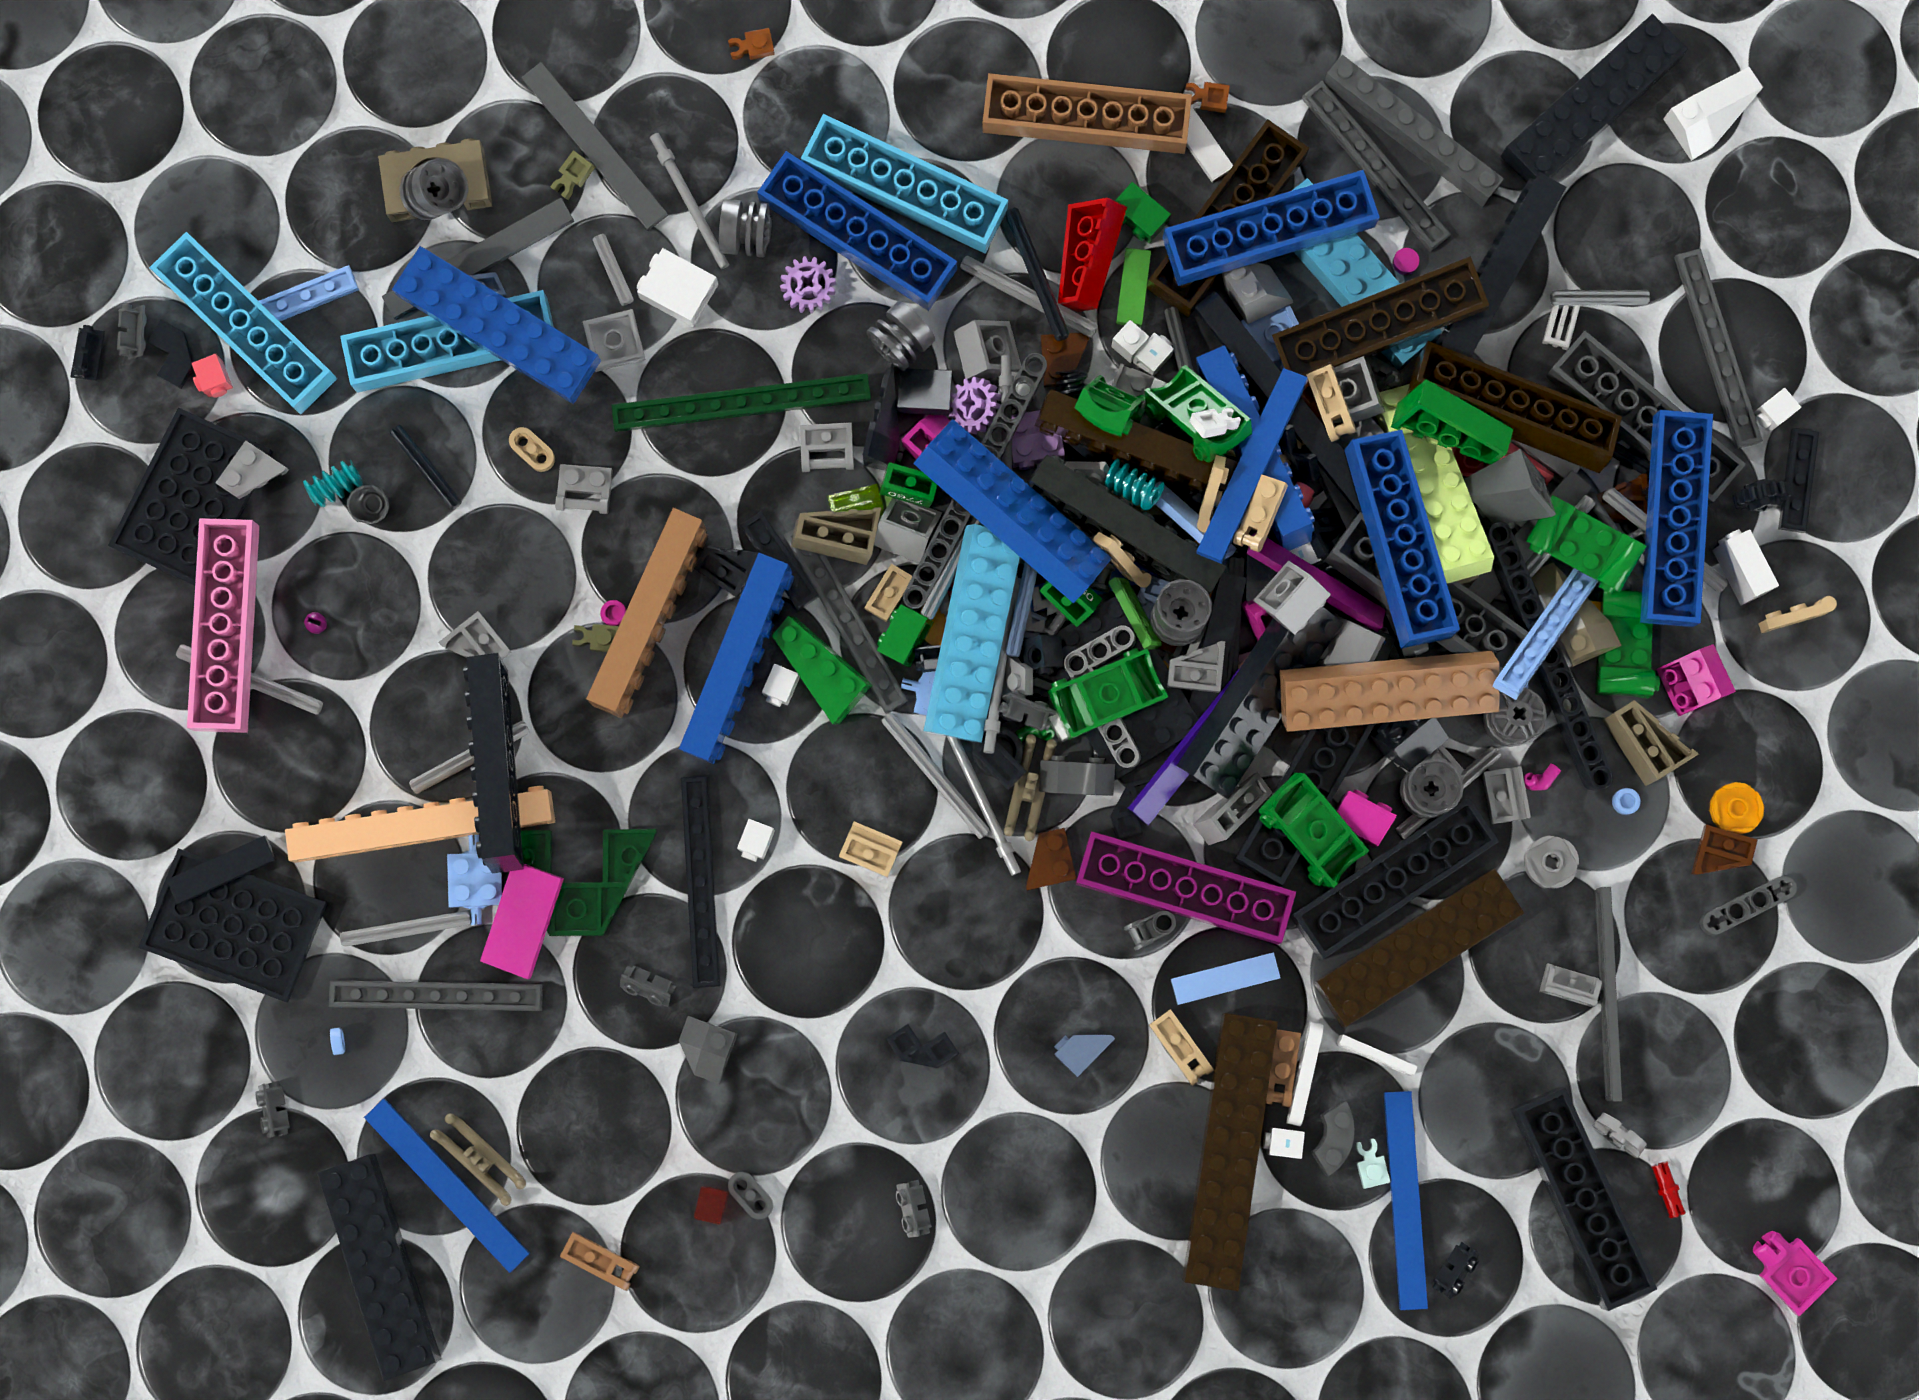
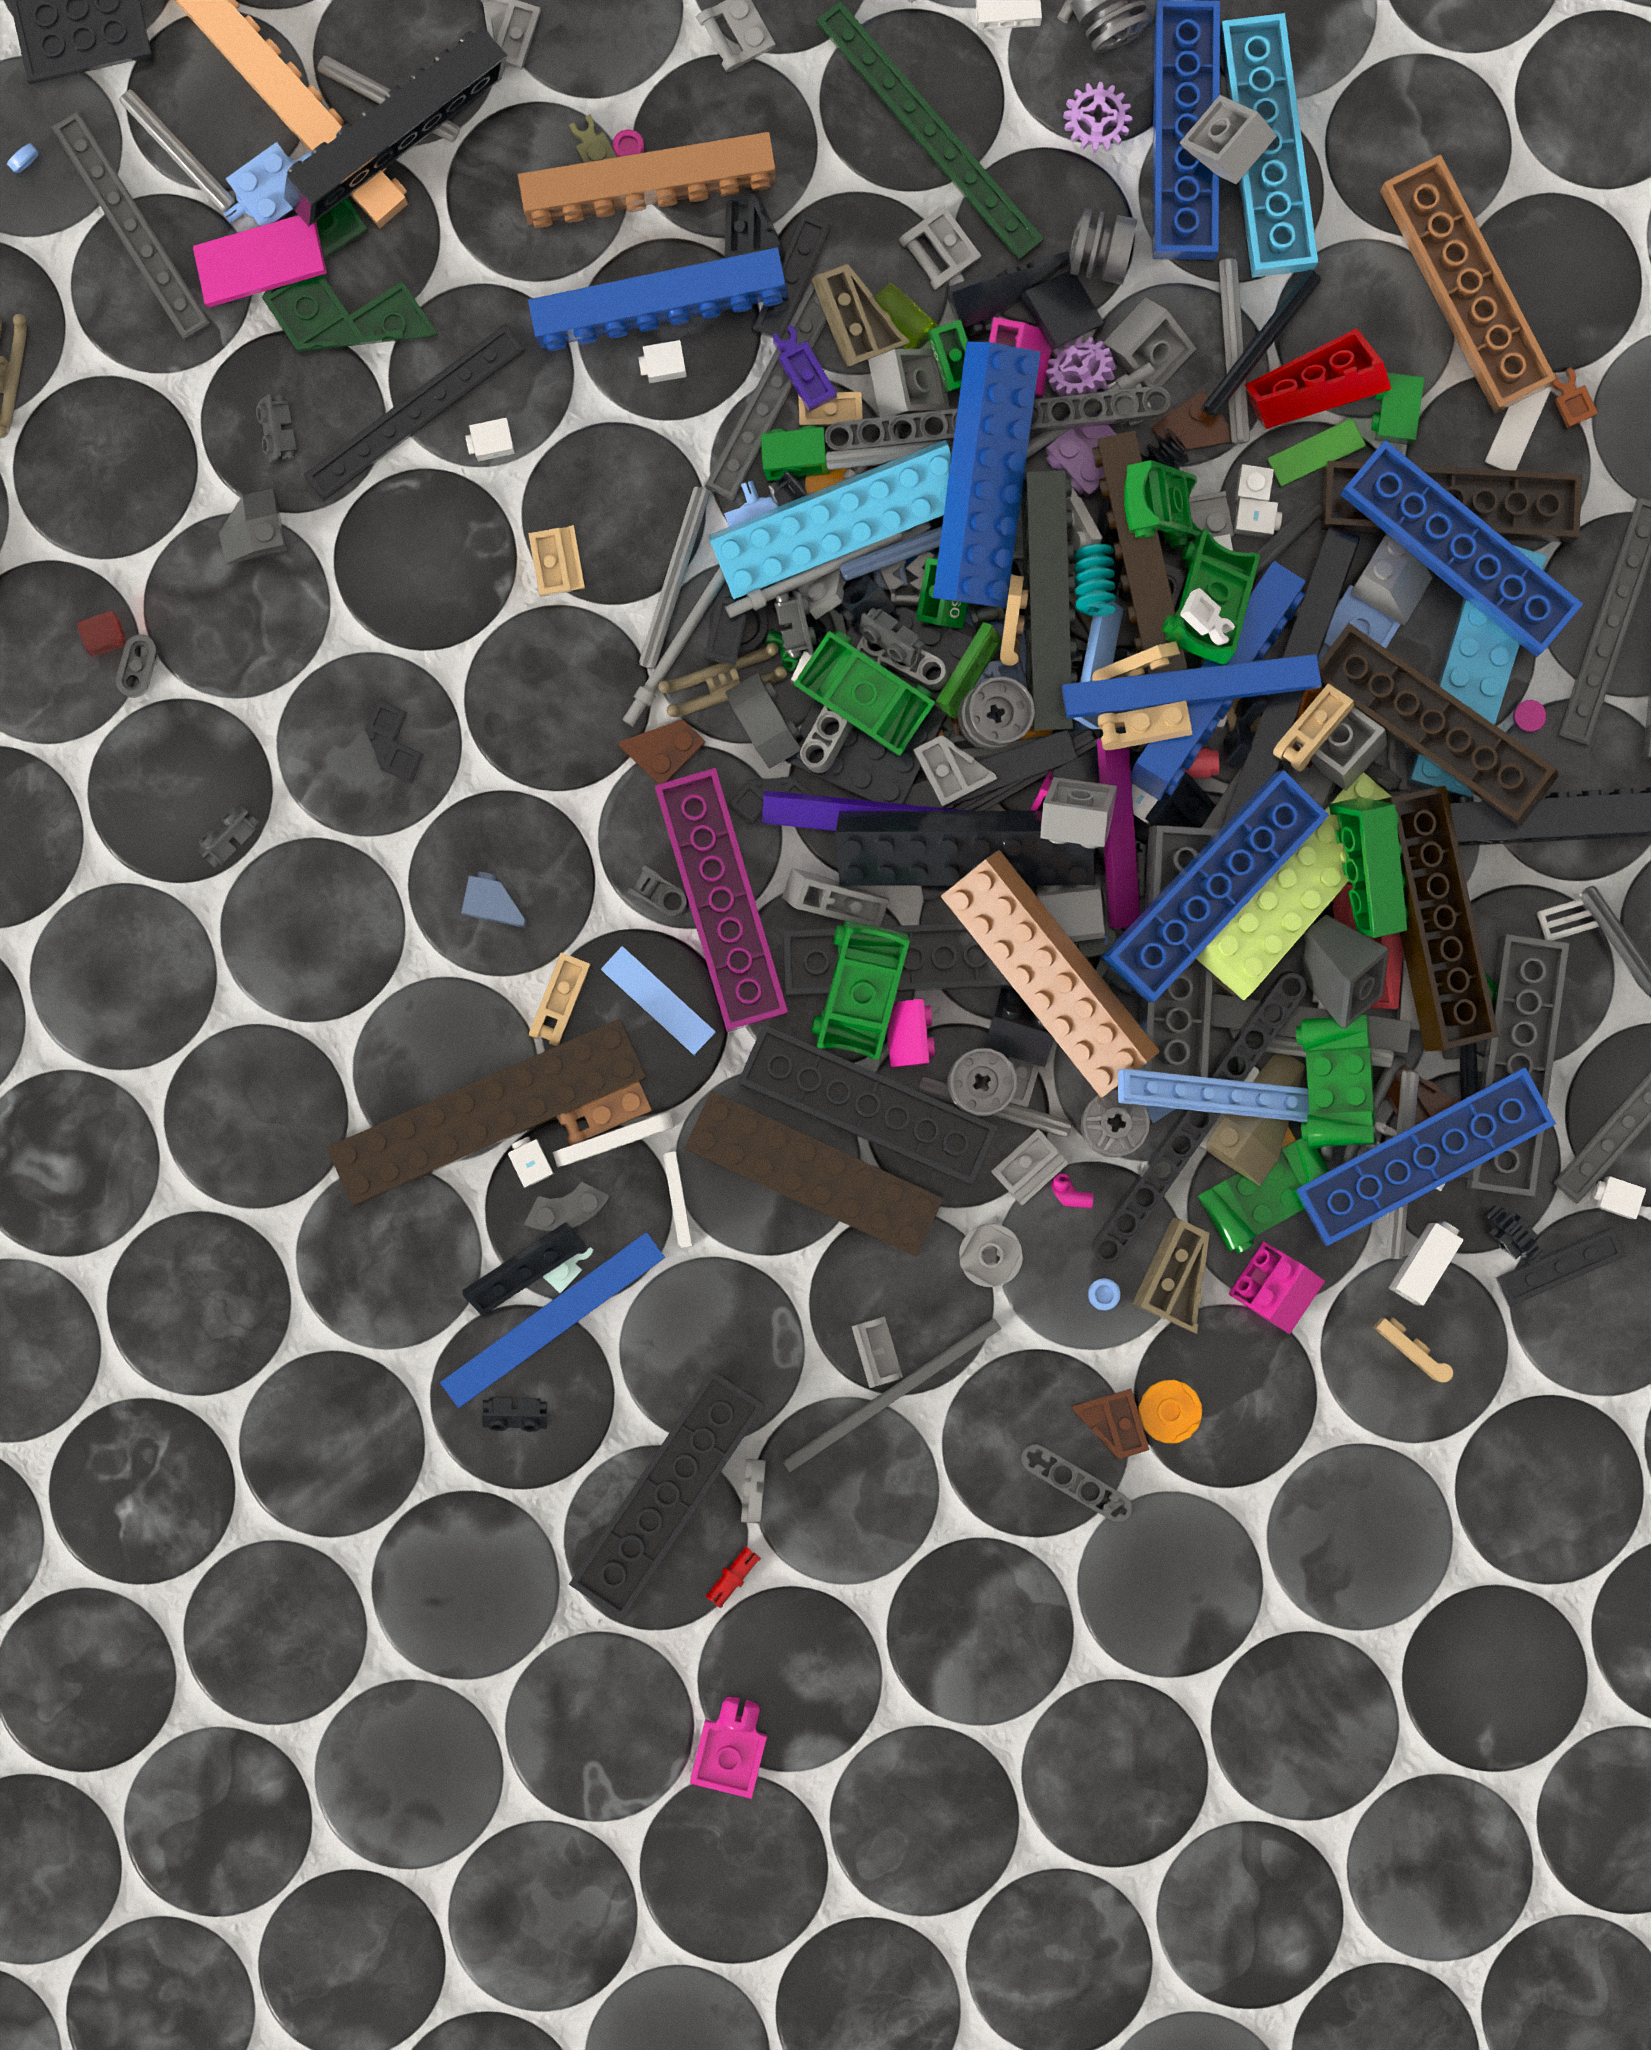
camera: 55 degrees right, 5 degrees up
green wedge [772,616,872,725] -> none
none -> black tile [462,1222,586,1316]
none -> dark purple plate [773,325,837,412]
none -> dark grey hinge [859,607,925,667]
none -> light grey slope [1180,95,1277,184]

